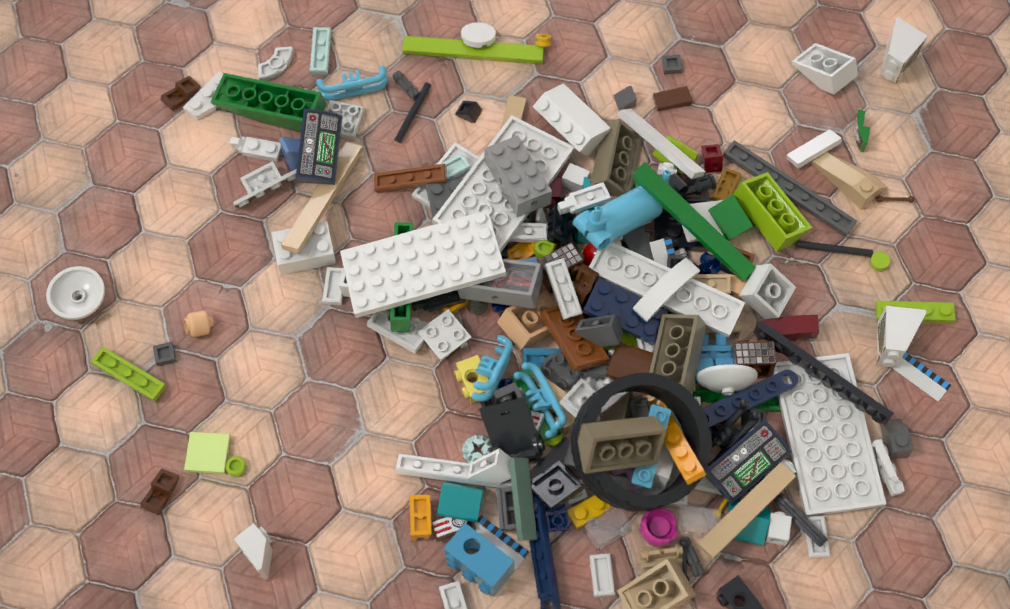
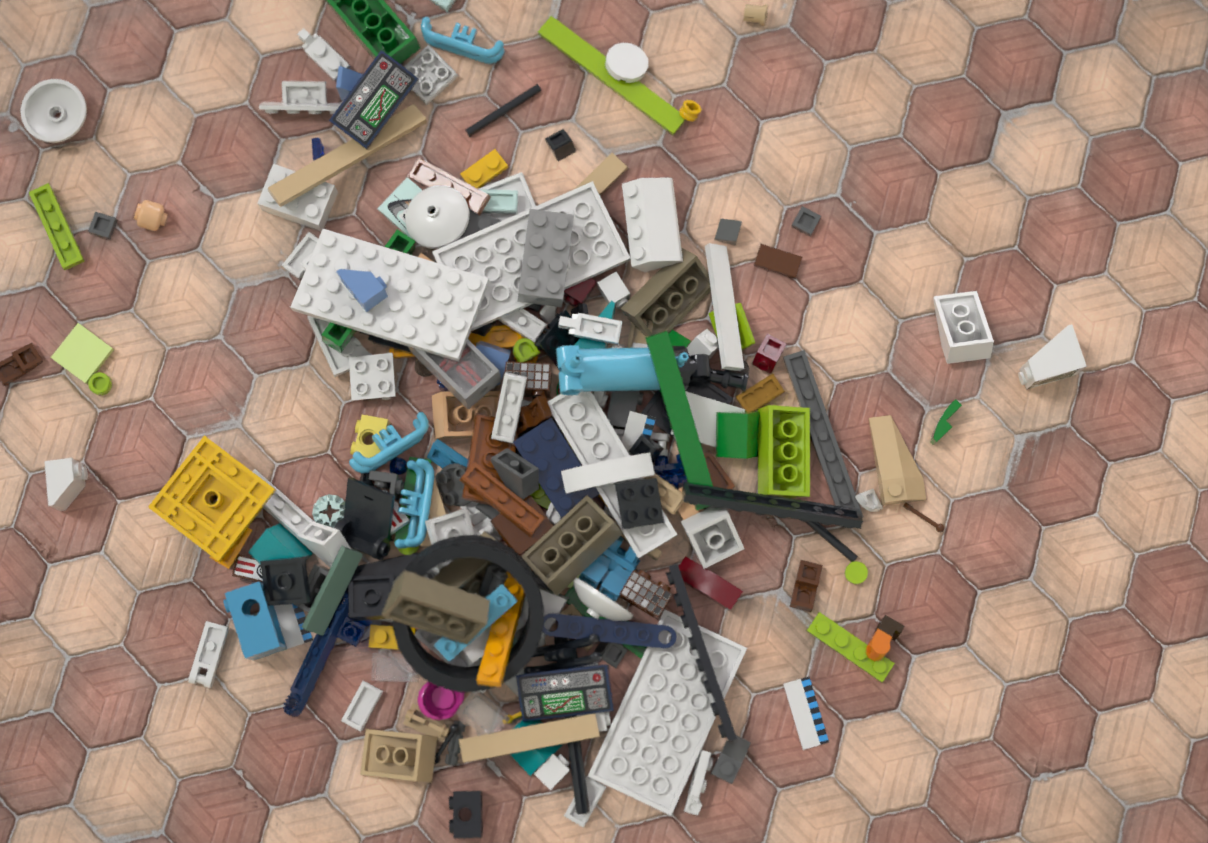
camera: 35 degrees right, 15 degrees up
dark grey axle [393,70,419,100] -> none
white tile [786,129,842,168] -> none
white slope [877,306,926,367] -> none
none -> yellow piece [148,435,276,562]
none -> black plate [260,556,311,606]
none -> clear blue tile [312,138,324,161]
none -> medium blue slope [336,269,388,312]
none -> light aqua slope [377,177,436,238]
none -> white dish [405,185,470,249]
none -> yellow plate [460,149,508,189]
none -> dark orange tile [460,462,545,537]
none -> black hinge [615,478,664,529]
none -> black plate [682,482,863,529]
none -> reddish brown slope [789,560,823,612]
none -> white tile [855,489,883,512]
none -> leg [866,615,905,661]

